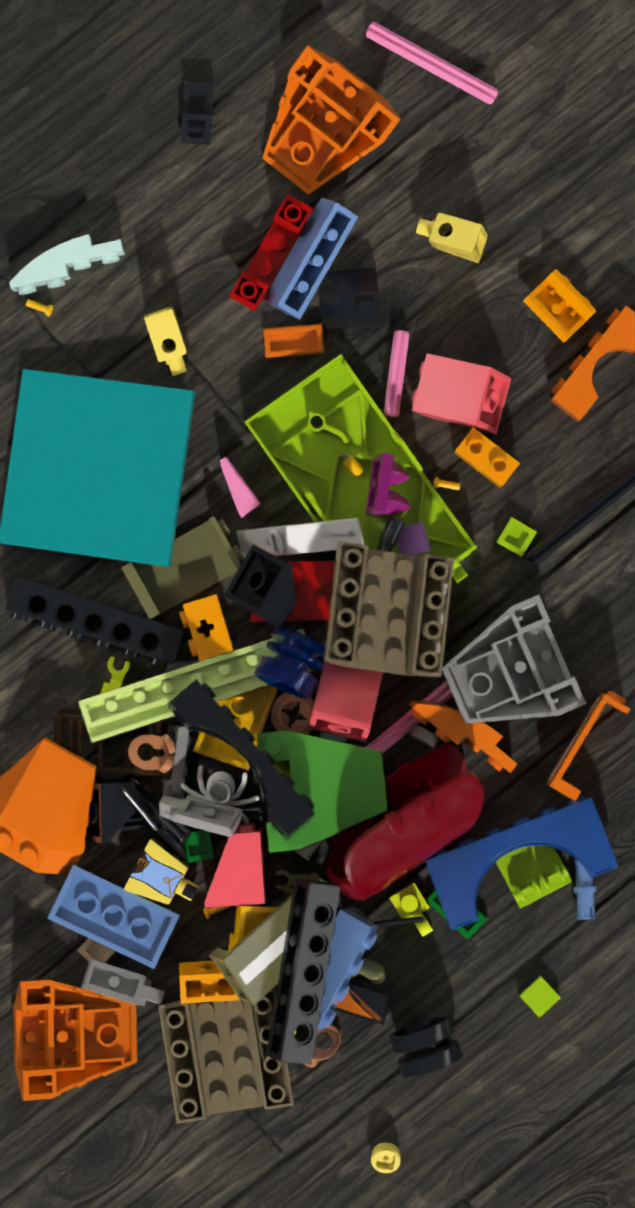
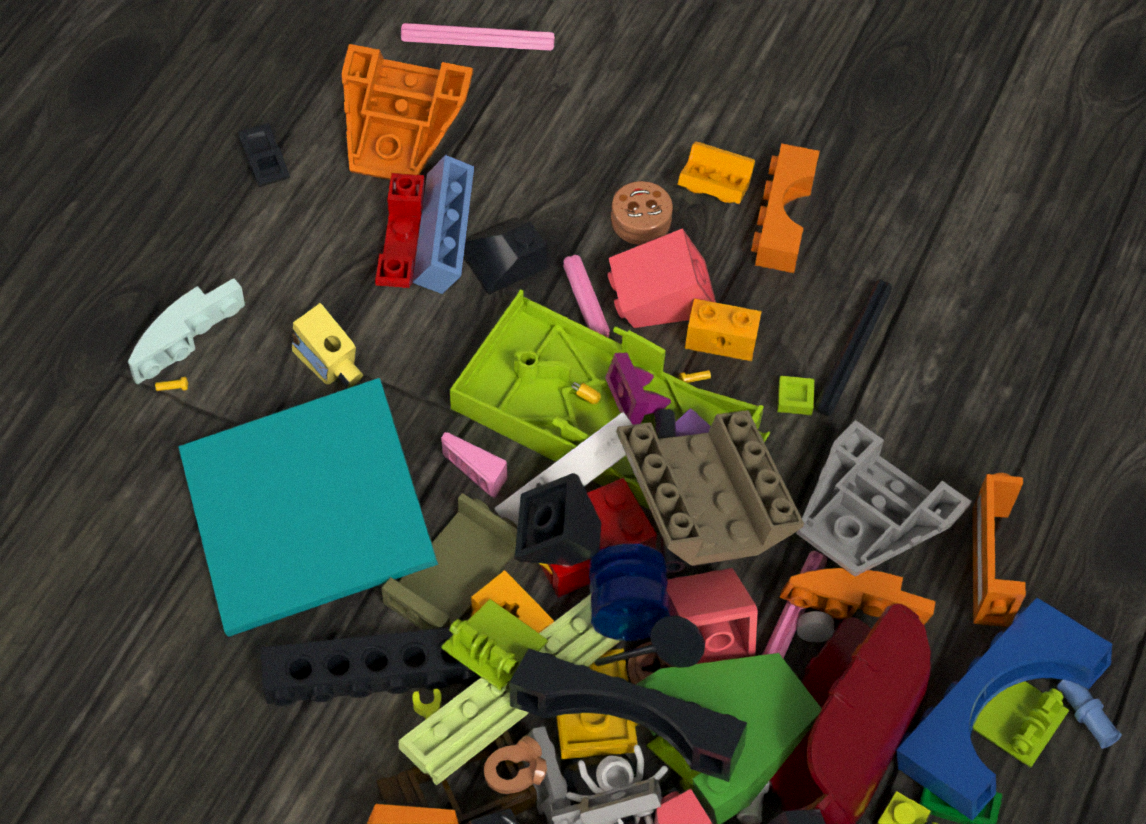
camera: 25 degrees left, 30 degrees down
orange tile [263,323,324,359] -> none
light yellow torso [416,213,488,263] -> none
none -> lime hinge [441,599,548,691]
none -> black piece [594,615,705,668]
none -> nougat head [611,181,673,245]

